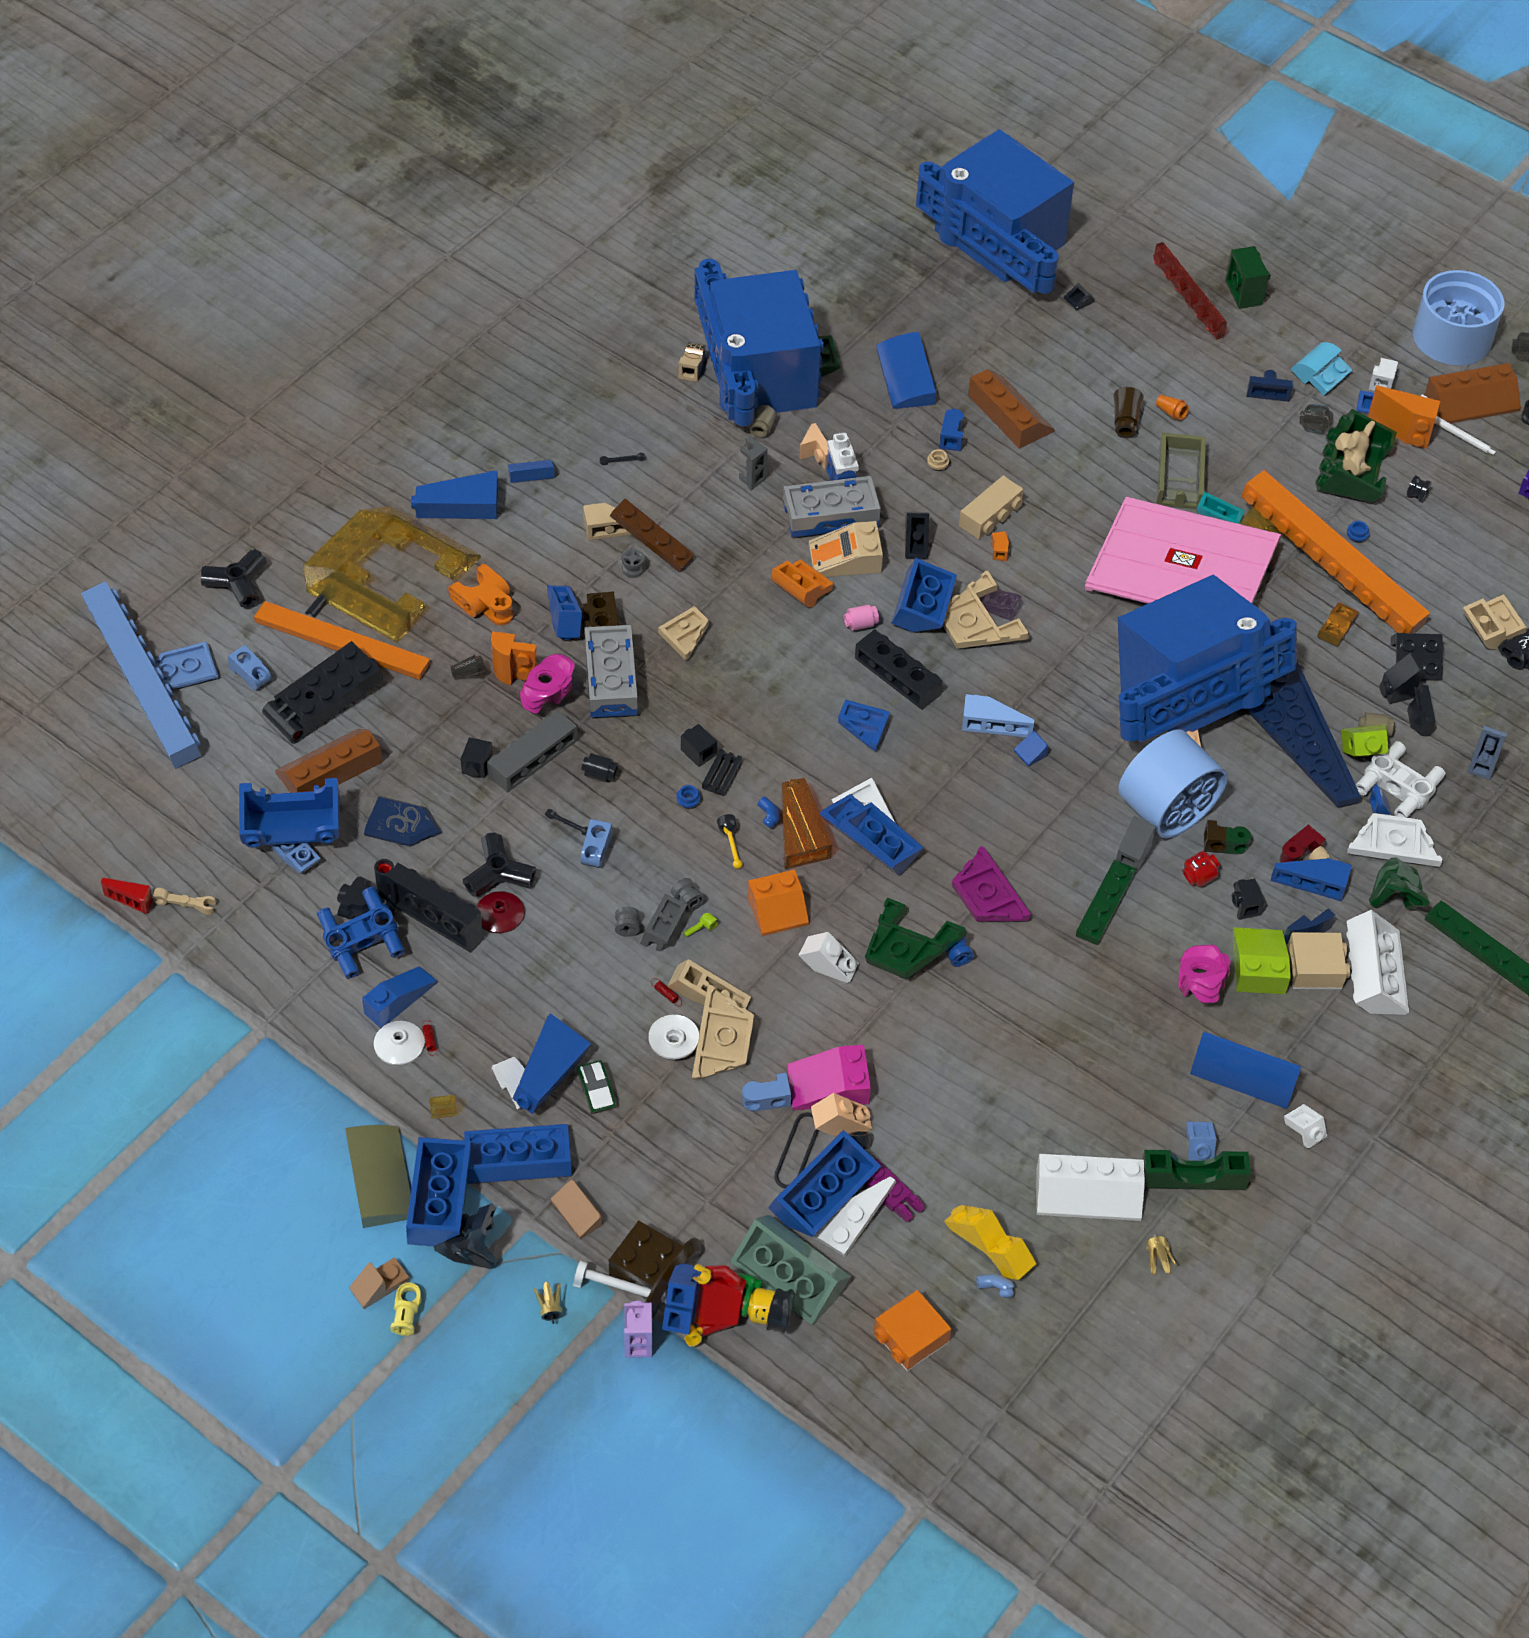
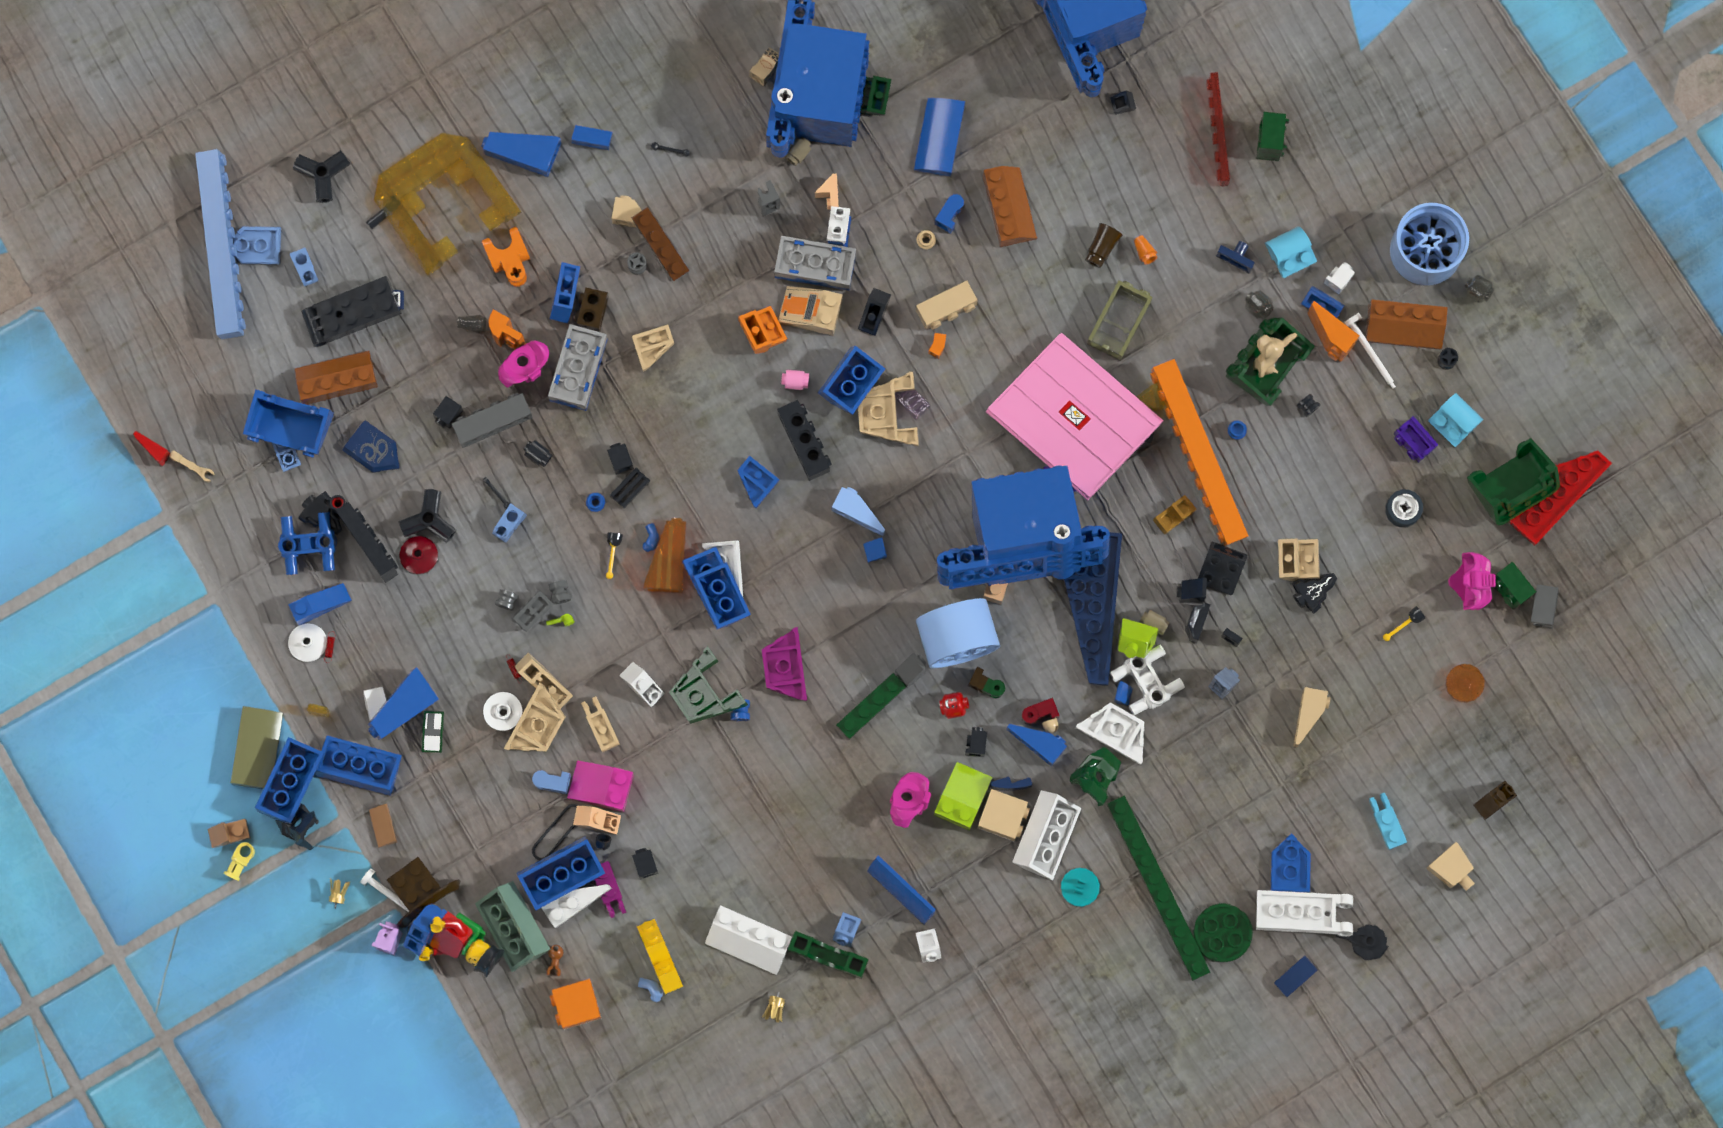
camera: 20 degrees right, 25 degrees up
orange tile [254,601,430,680] -> none
orange slope [747,869,809,936] -> none
teal slope [1196,491,1245,524] -> none
none -> dark orange arm [547,945,564,976]
none -> tan hinge [581,696,620,753]
none -> black brick [632,848,659,880]
none -> teal piece [1061,868,1100,907]
none -> black tile [1221,628,1243,647]

